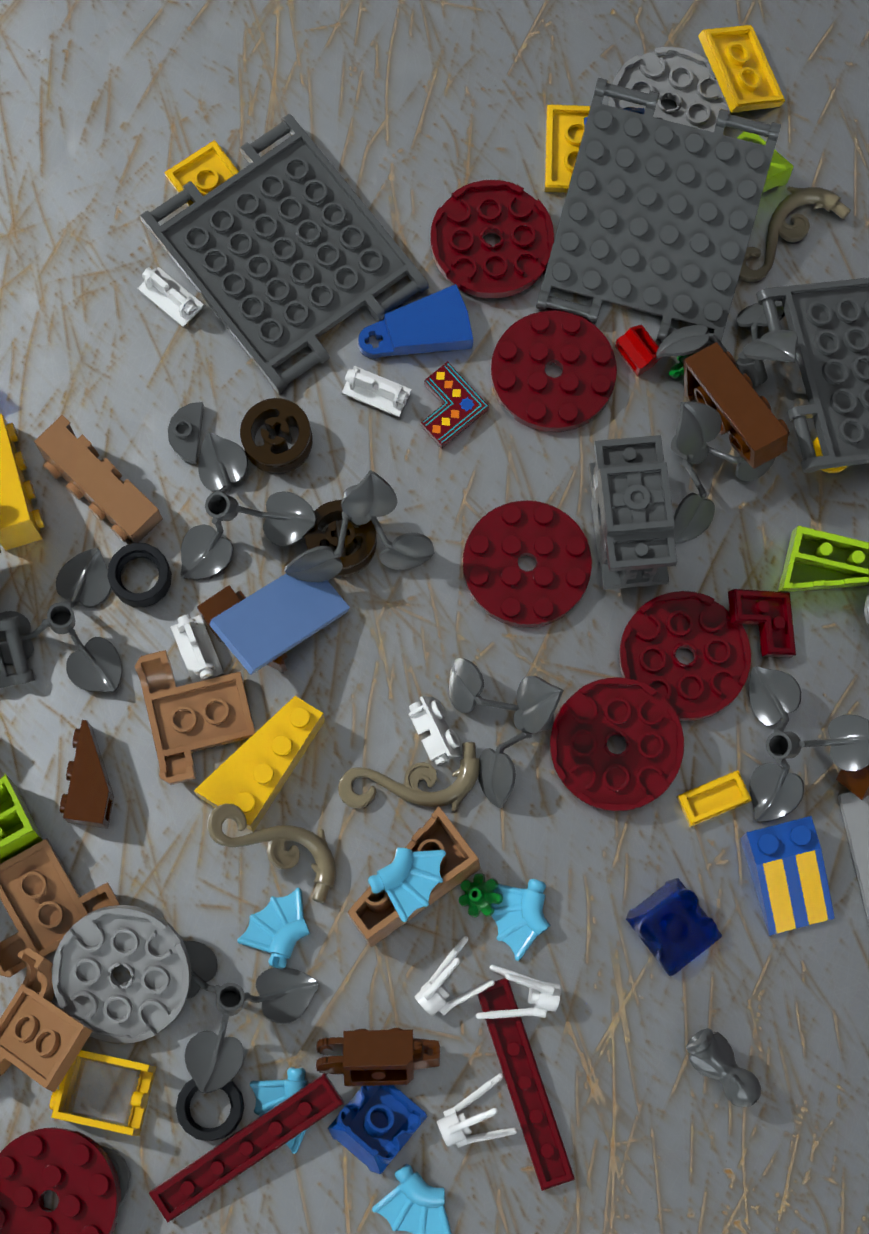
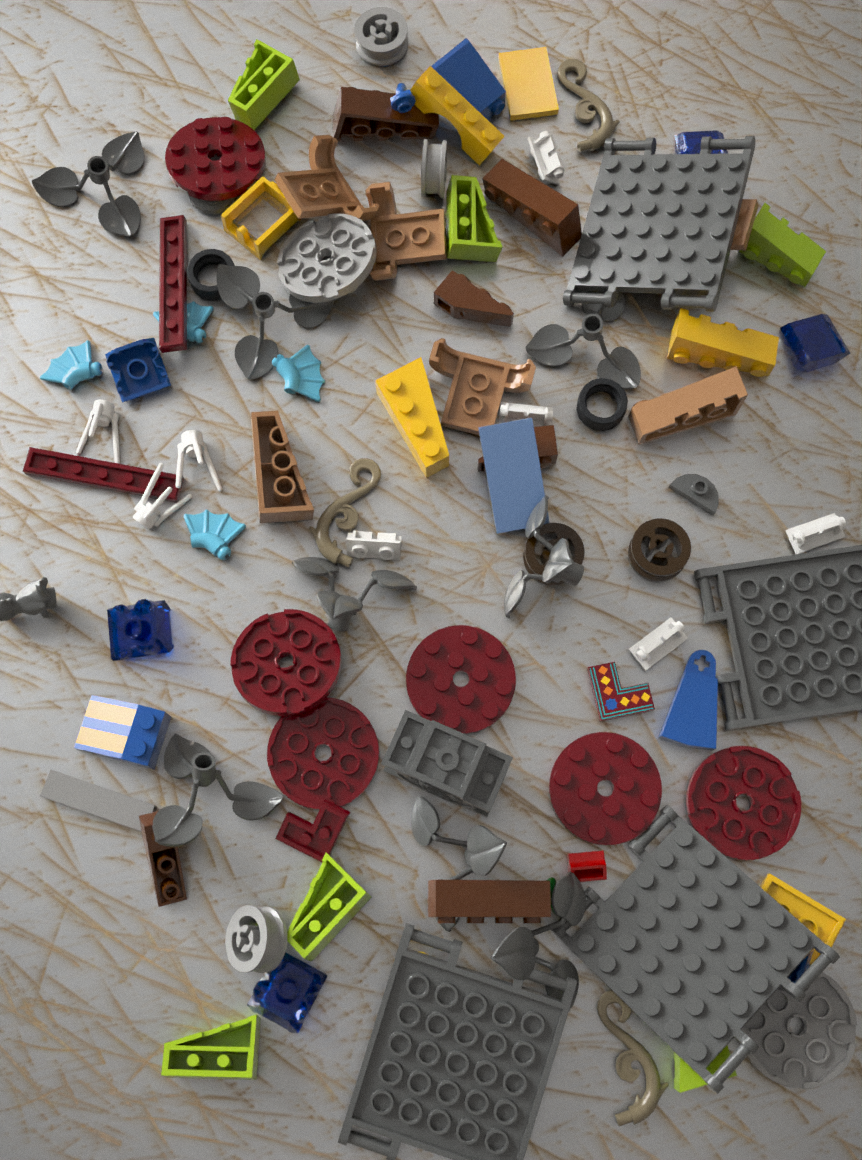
camera: 120 degrees right, 0 degrees up
dark grey plant [181,432,317,579] -> none
dark tan plant [207,803,336,903] -> none
reddish brown hinge [316,1028,440,1086] -> none
medium azure arm [368,847,446,922] -> none
green plant [459,873,503,918] -> none
yellow tile [676,770,752,827] -> none
yellow tile [698,25,785,113] -> none

